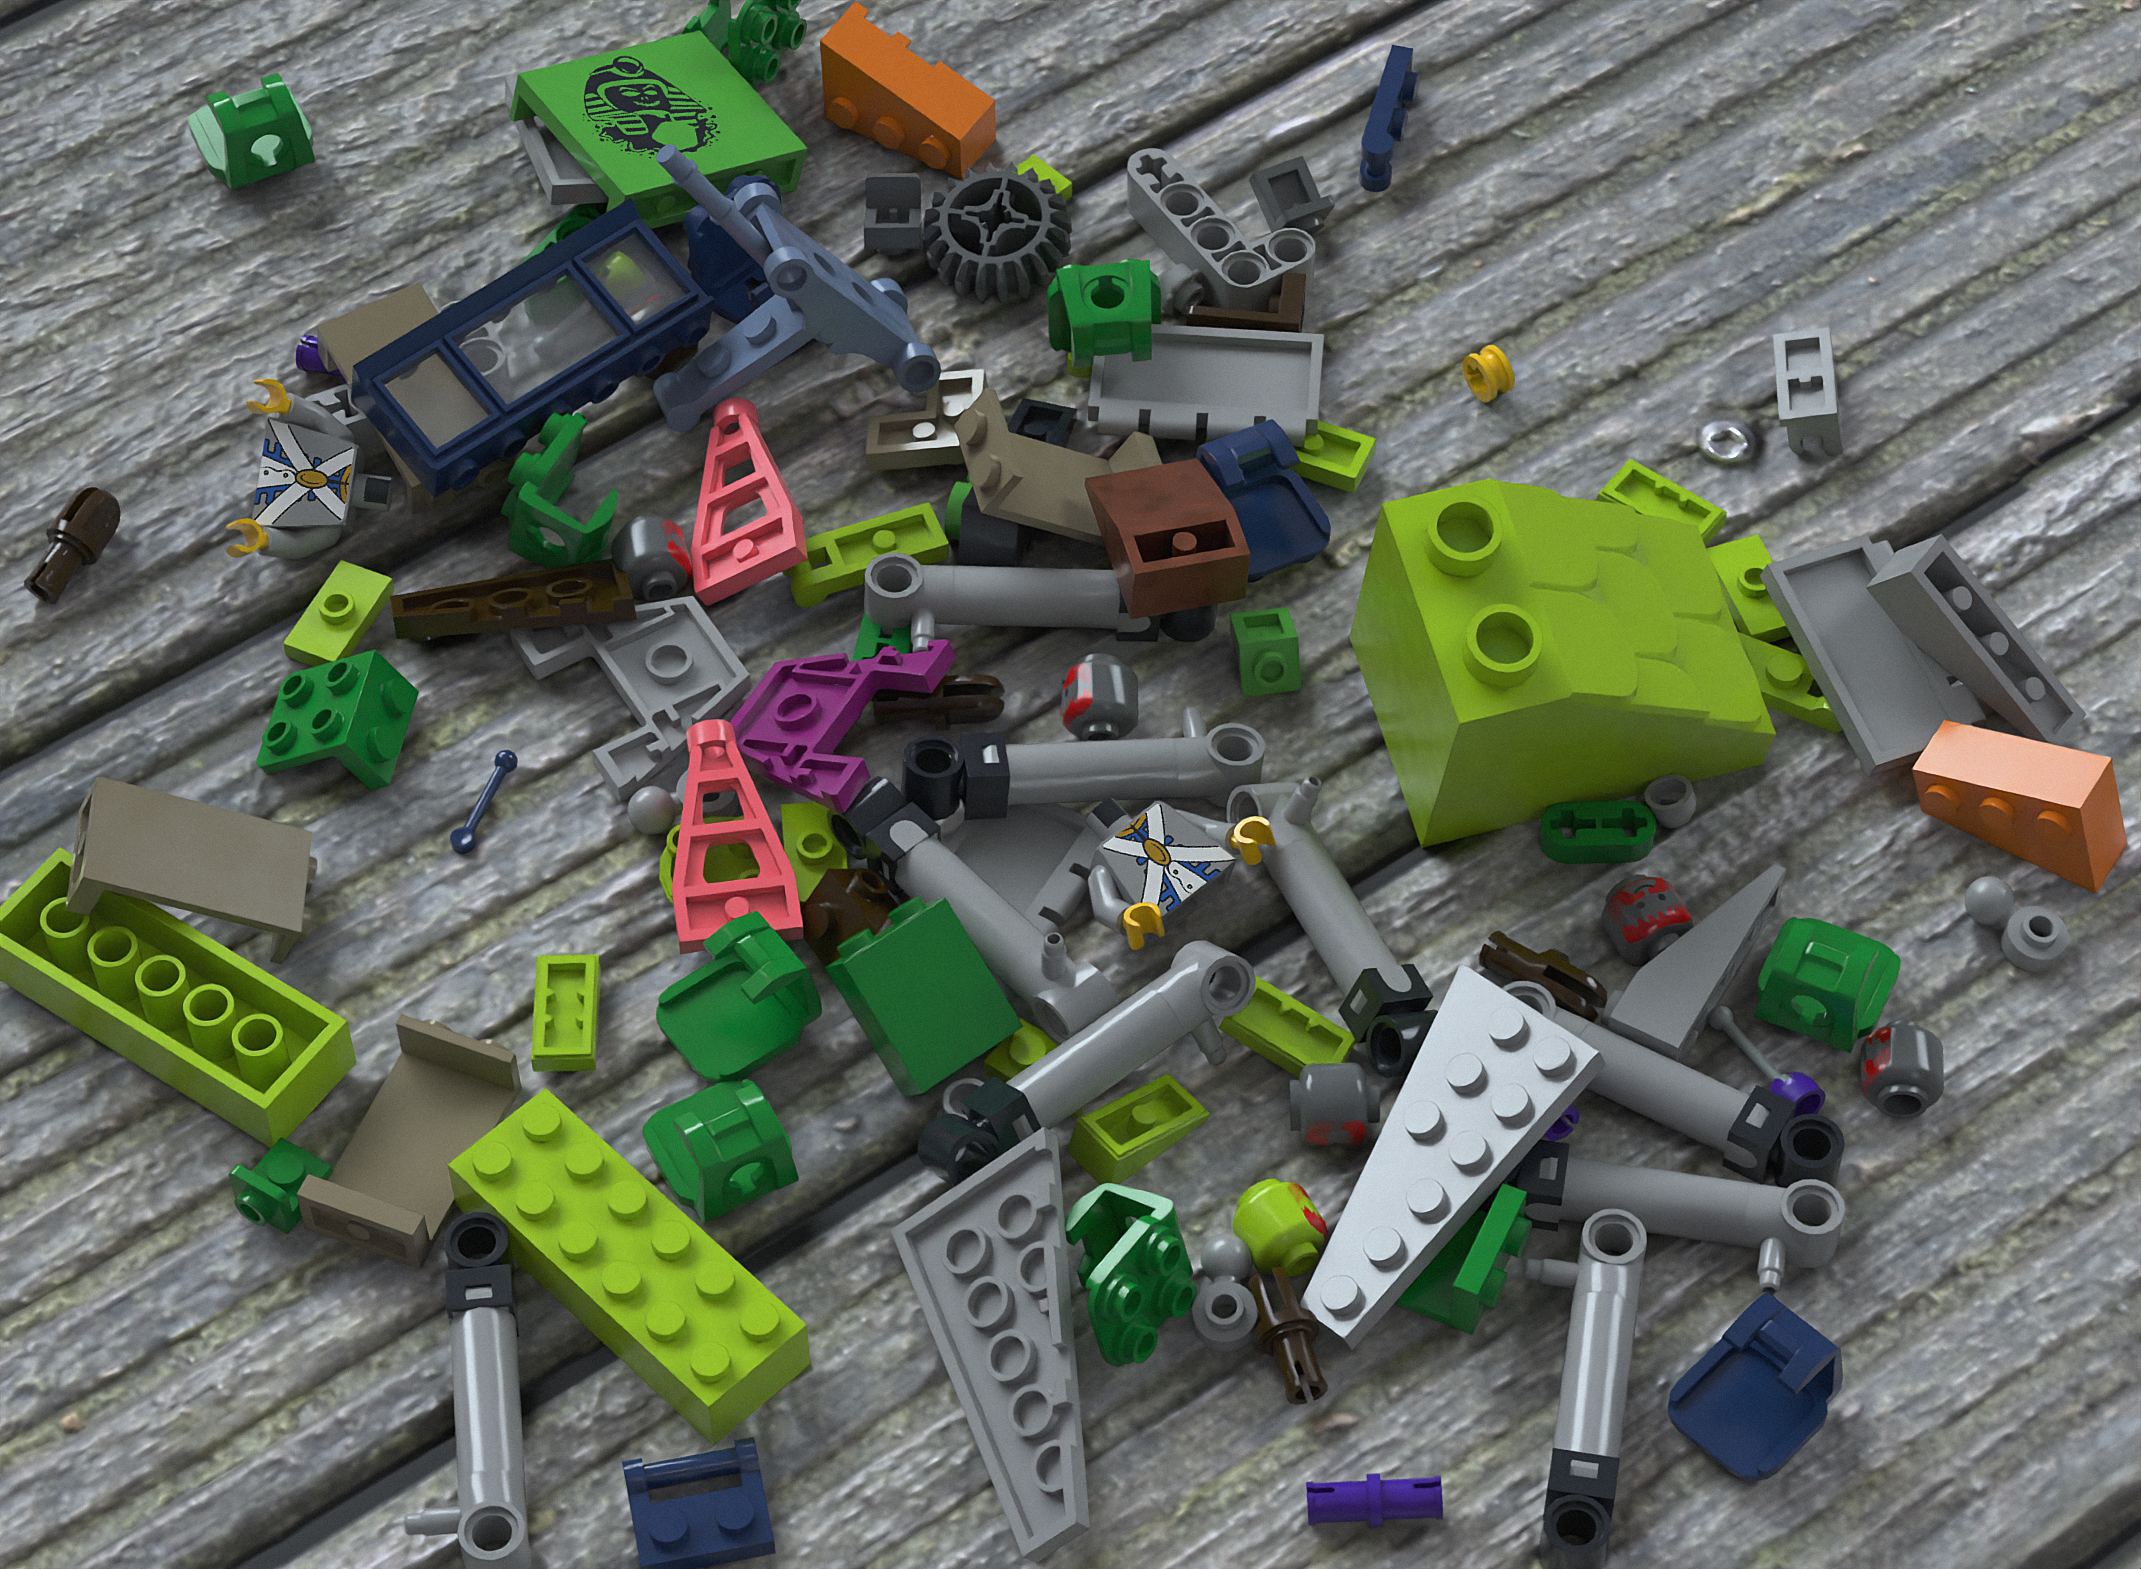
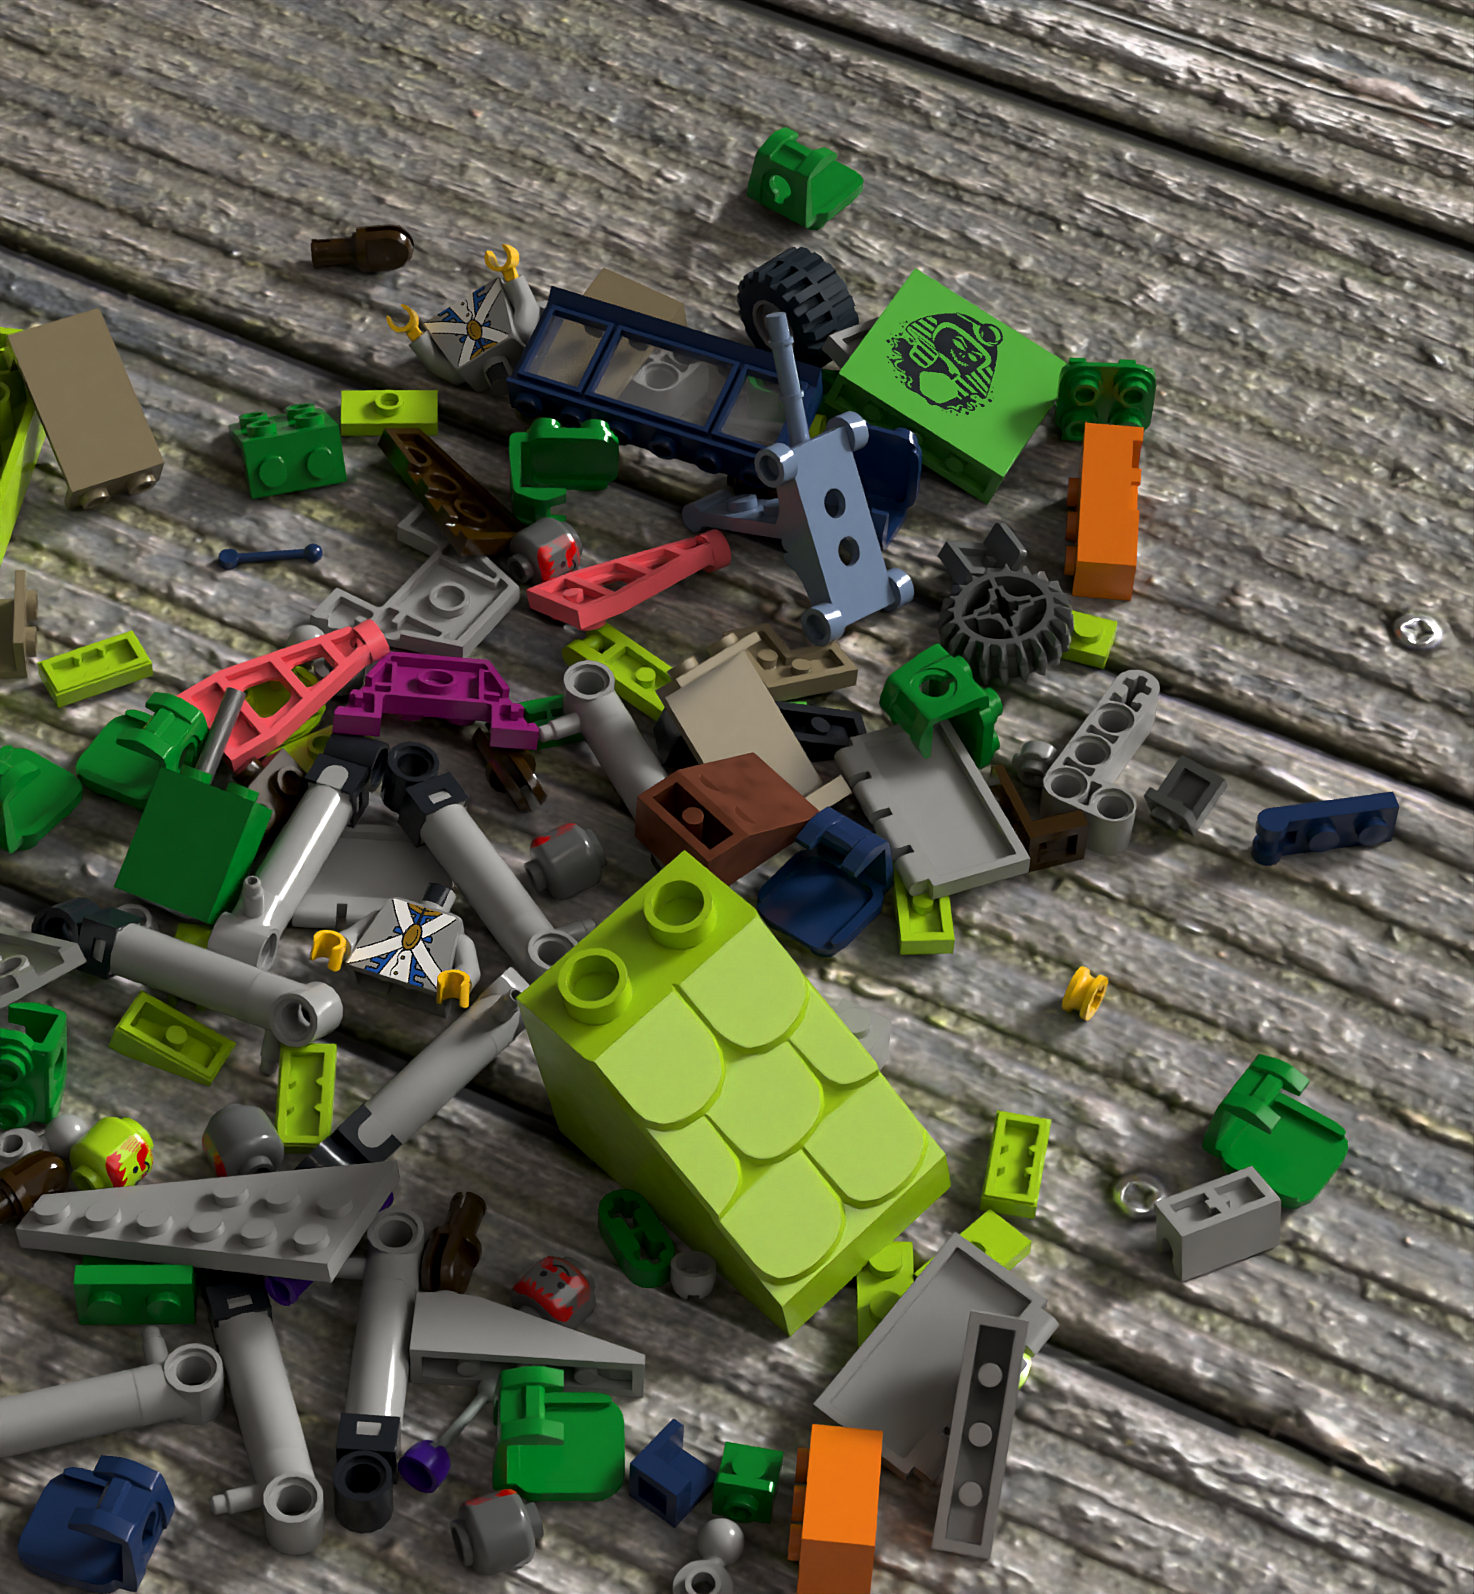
camera: 60 degrees right, 5 degrees down
none -> flat silver bar [195,687,246,785]
none -> dark blue panel [629,1419,716,1528]
none -> green bracket [712,1441,784,1524]
none -> black wheel [737,247,859,368]
none -> green piece [1202,1054,1348,1209]

